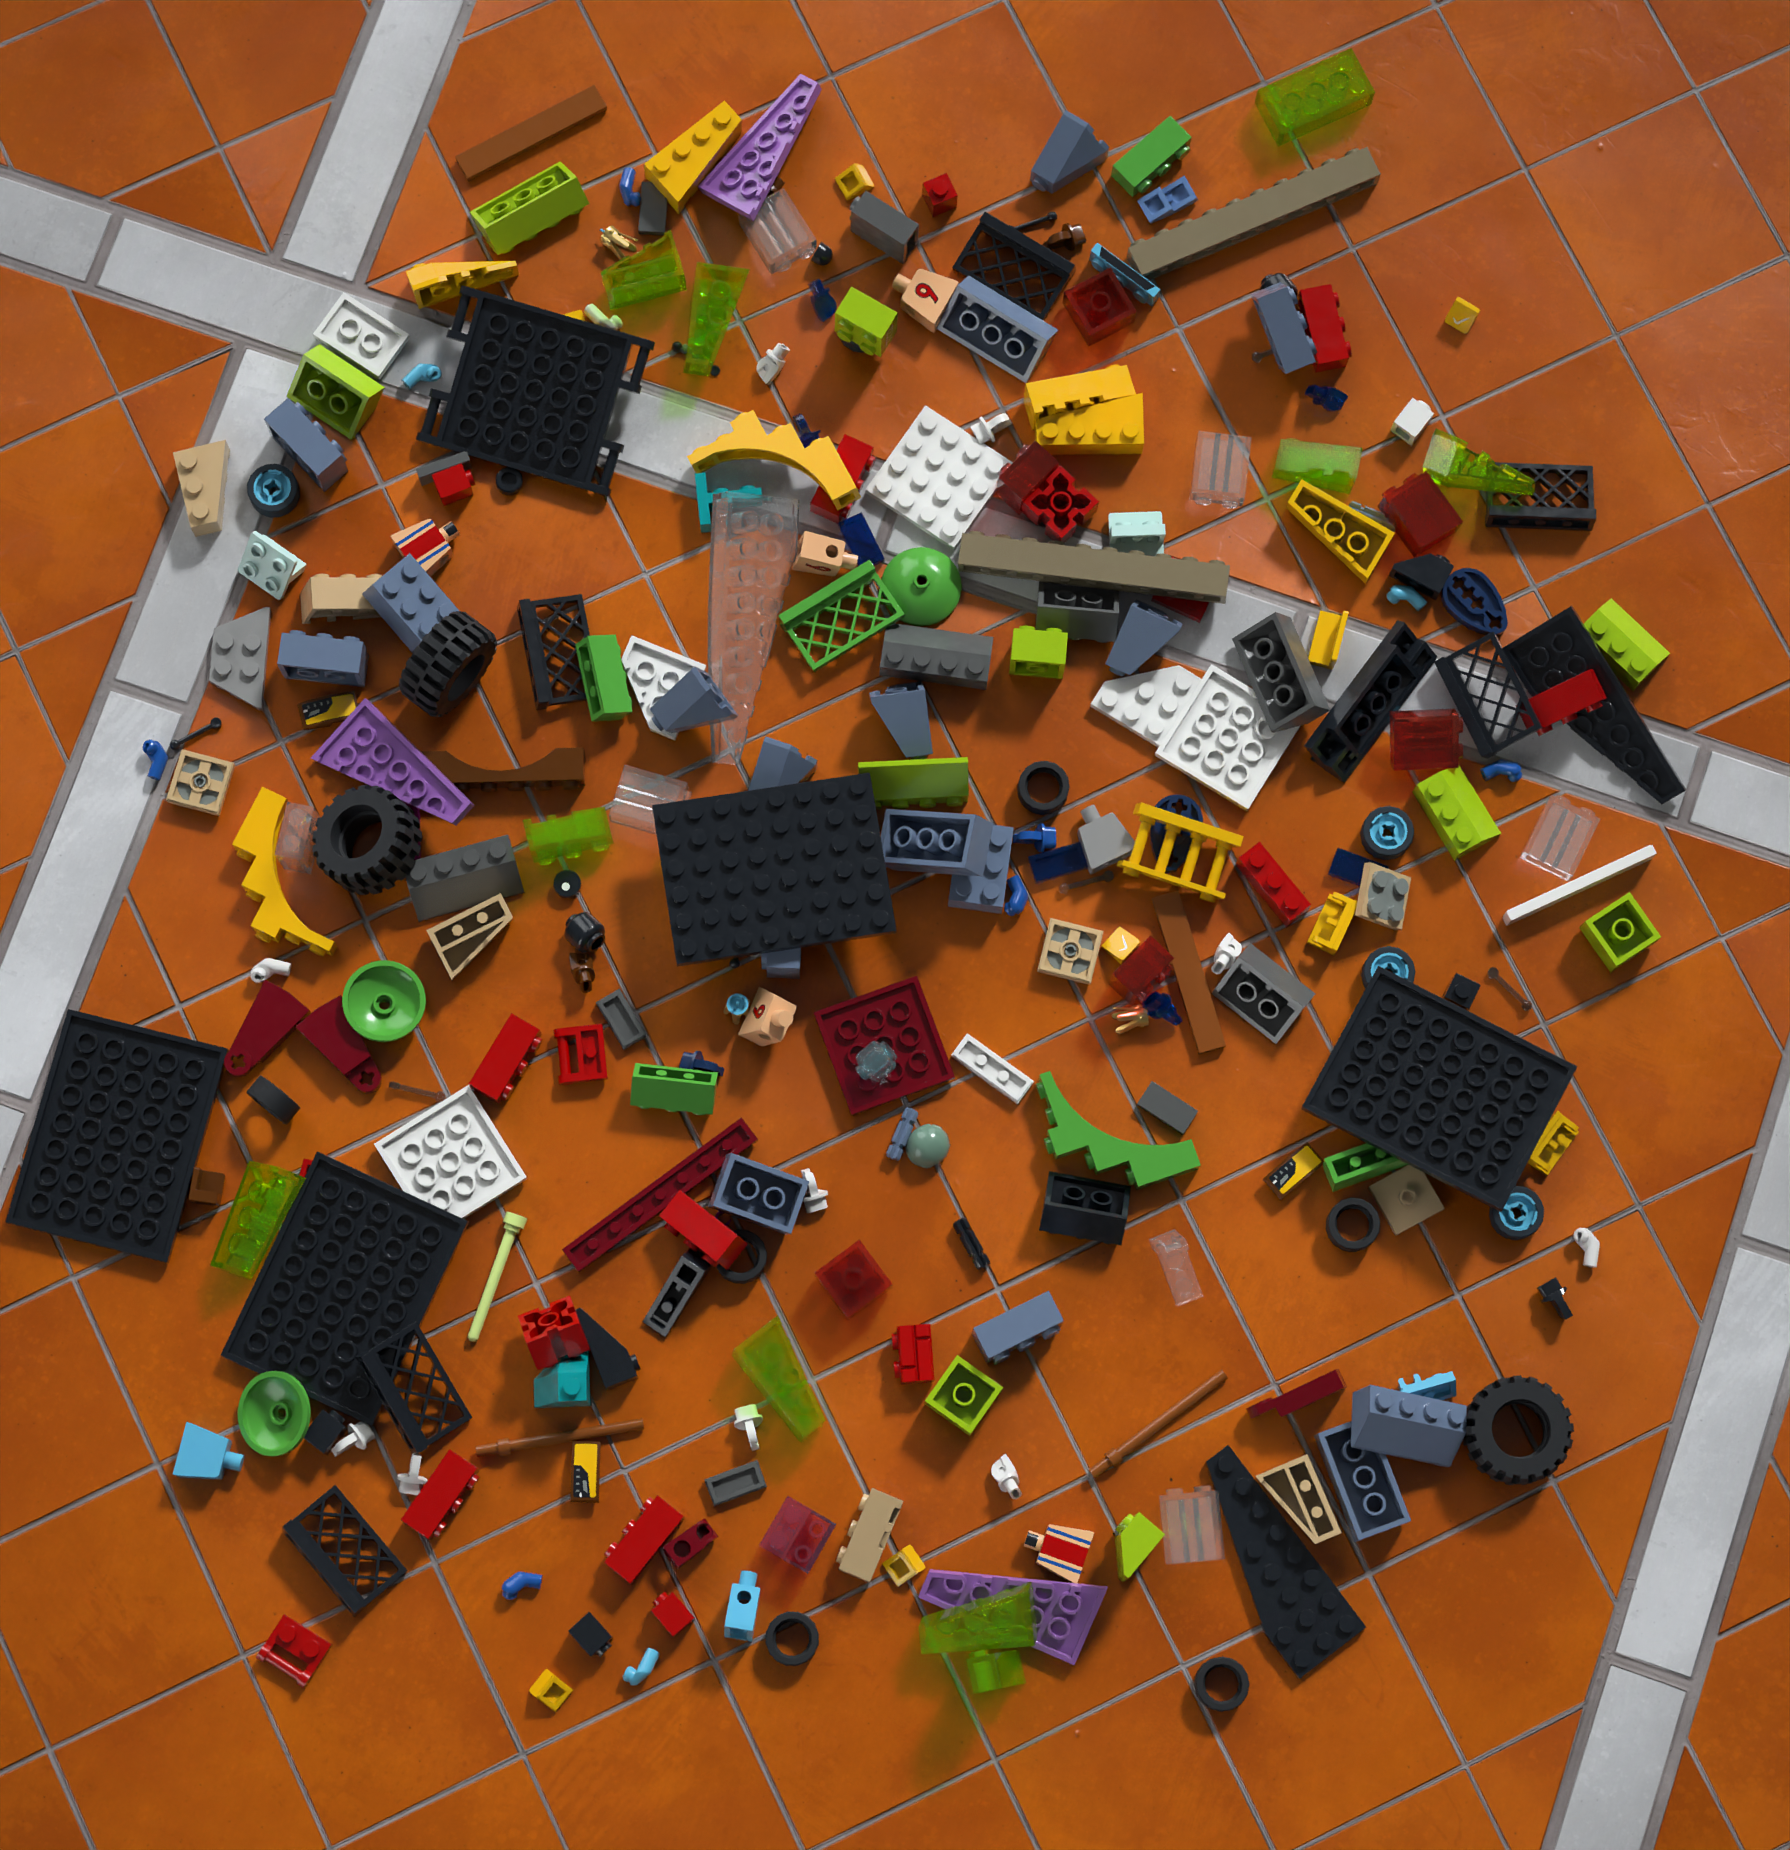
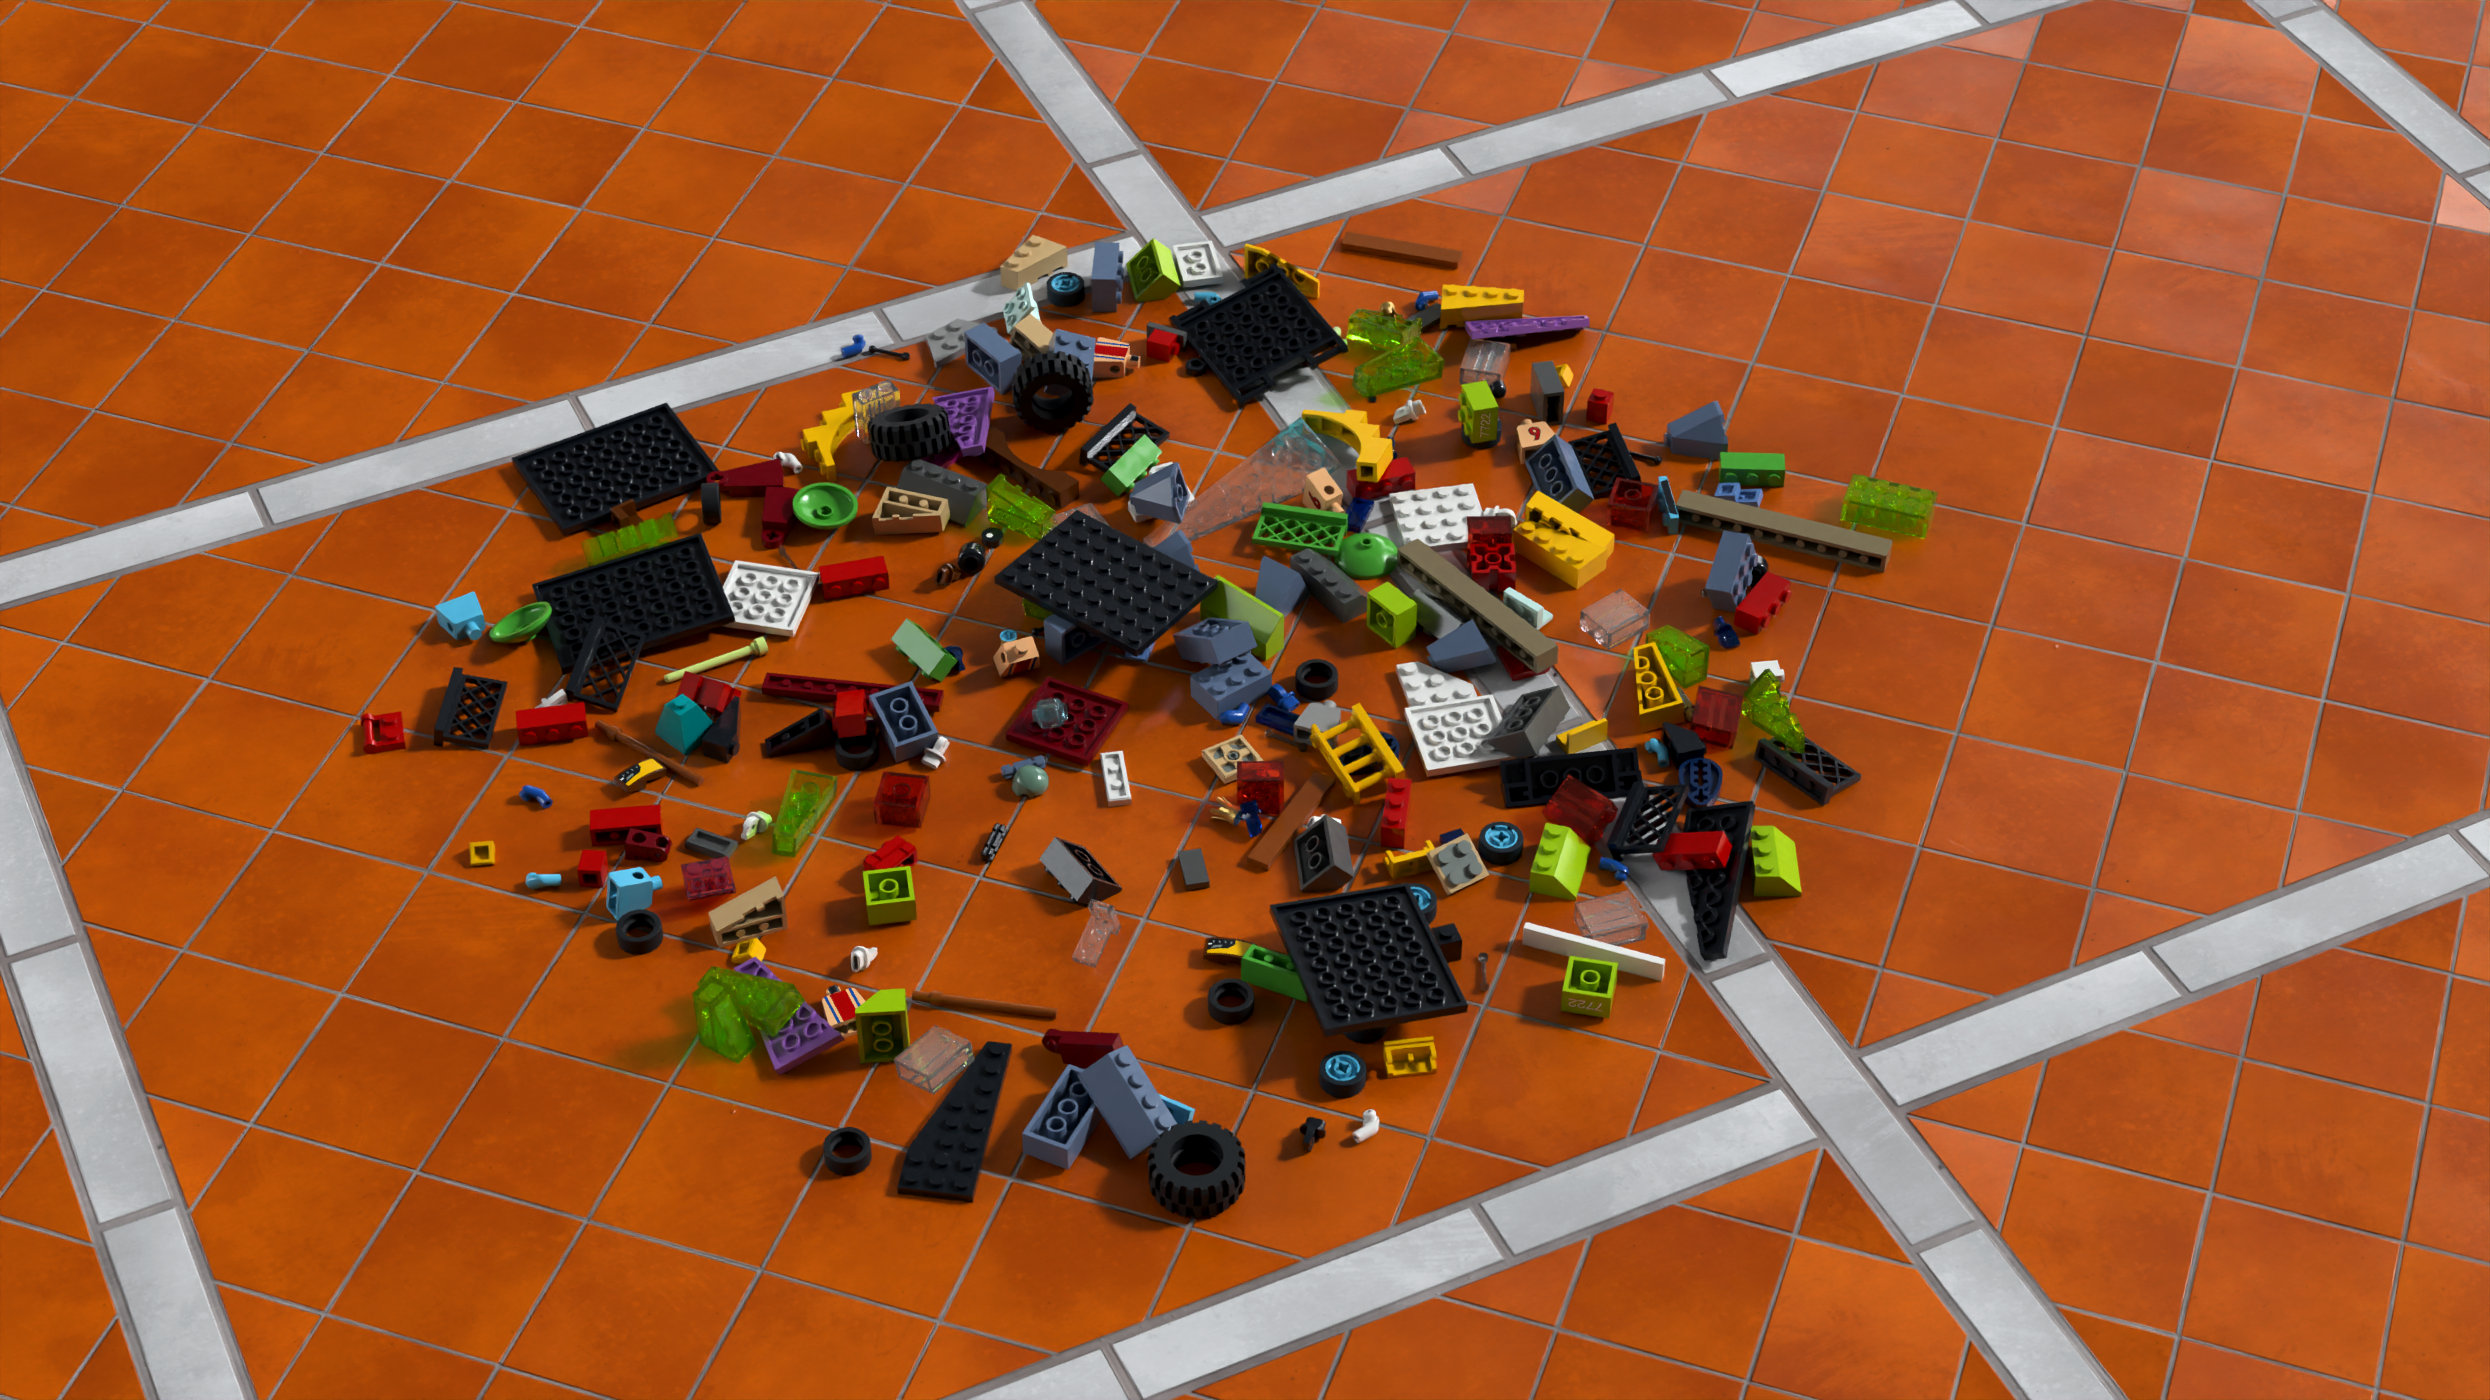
camera: 50 degrees right, 35 degrees down
tan piece [166,749,235,816] -> none
slope [298,691,358,730] -> none
black brick [304,1409,348,1455] -> none
white piece [331,1421,375,1457] -> none
lime slope [469,161,589,255] -> none
red plate [553,1024,608,1085] -> none
black brick [568,1612,613,1657] -> none
dark grey tile [596,989,648,1050] -> none
sand blue brick [972,1291,1064,1365] -> none
bright green arch [1036,1071,1201,1190] -> none
reddish brown piece [1043,223,1086,251] -> none
tan wedge [1255,1454,1342,1544] -> none
tan plate [1368,1165,1445,1236] -> none
yellow slope [1445,297,1480,334] -> none

